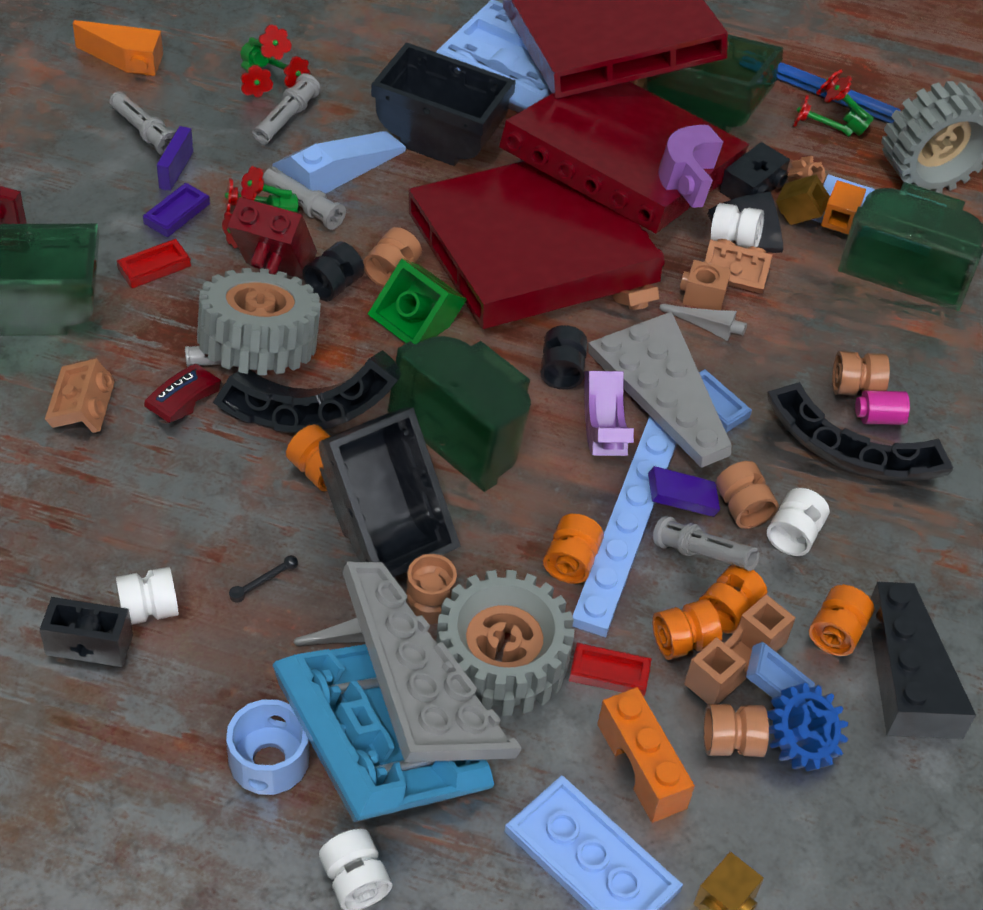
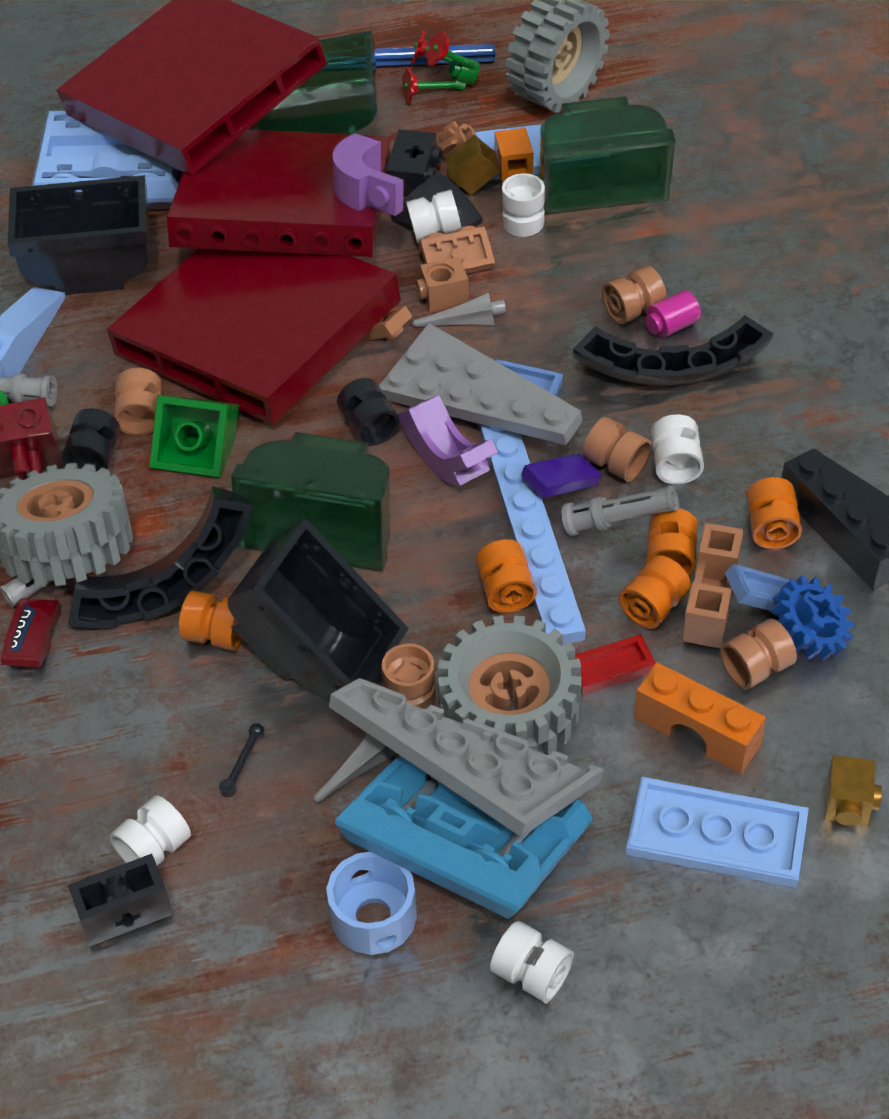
camera: 25 degrees left, 0 degrees up
none -> white wheel [502,173,545,237]

